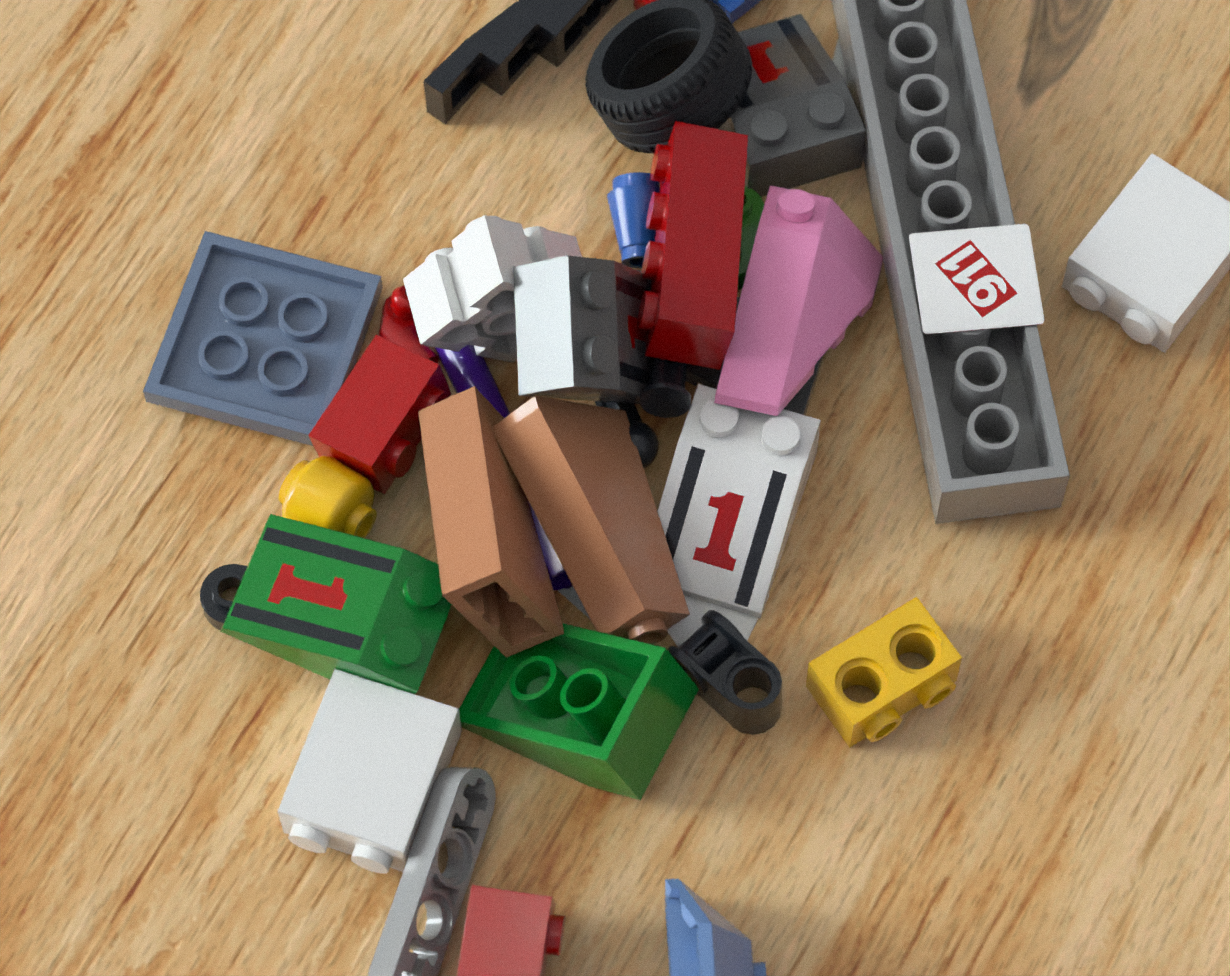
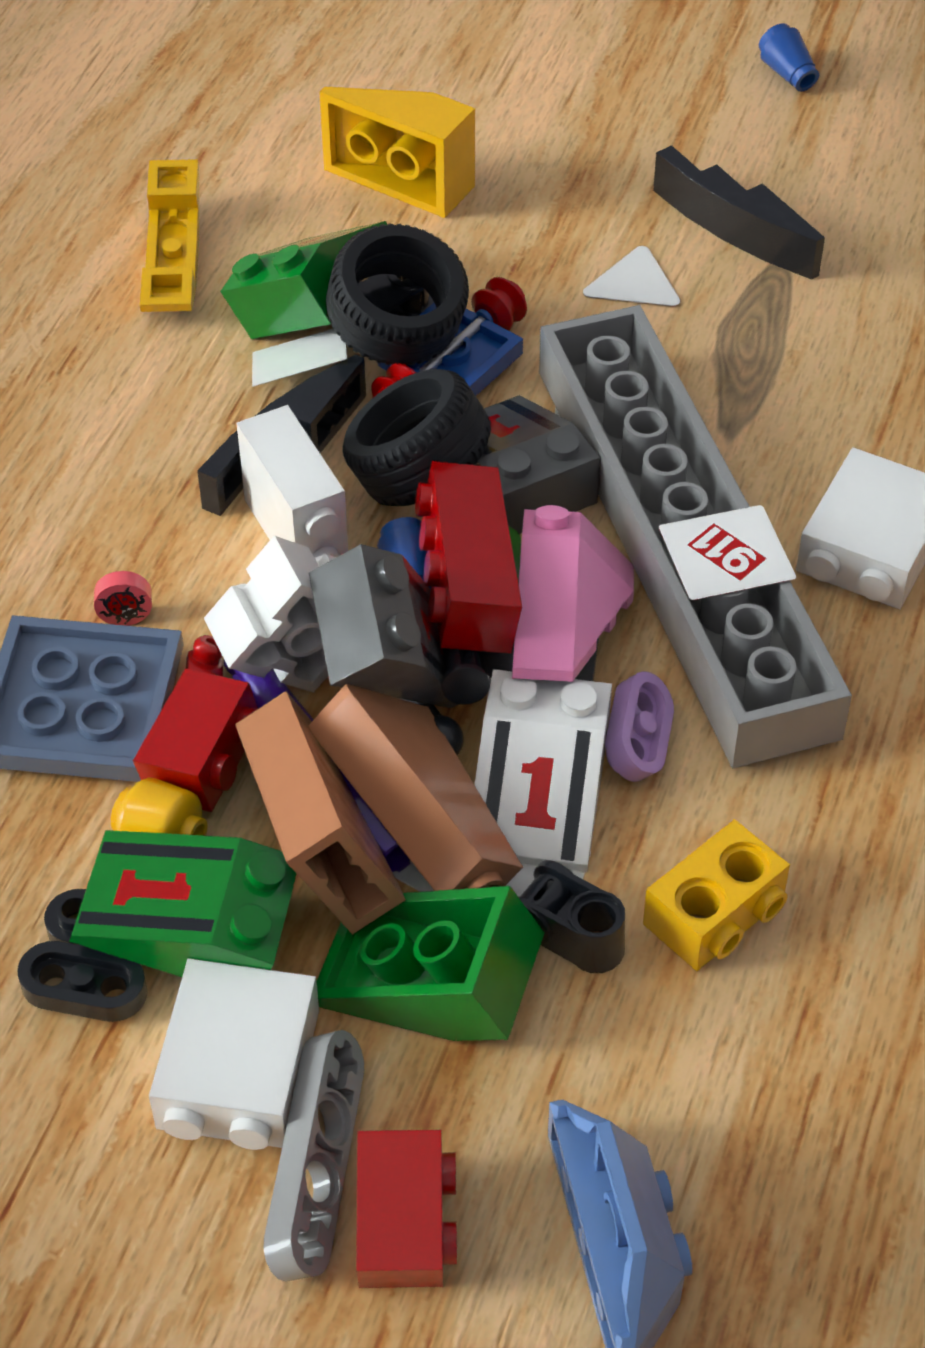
camera: 10 degrees left, 15 degrees down
none -> black plate [17,941,147,1022]
none -> coral tile [94,571,152,626]
none -> white brick [237,405,348,558]
none -> lavender plate [605,671,674,782]

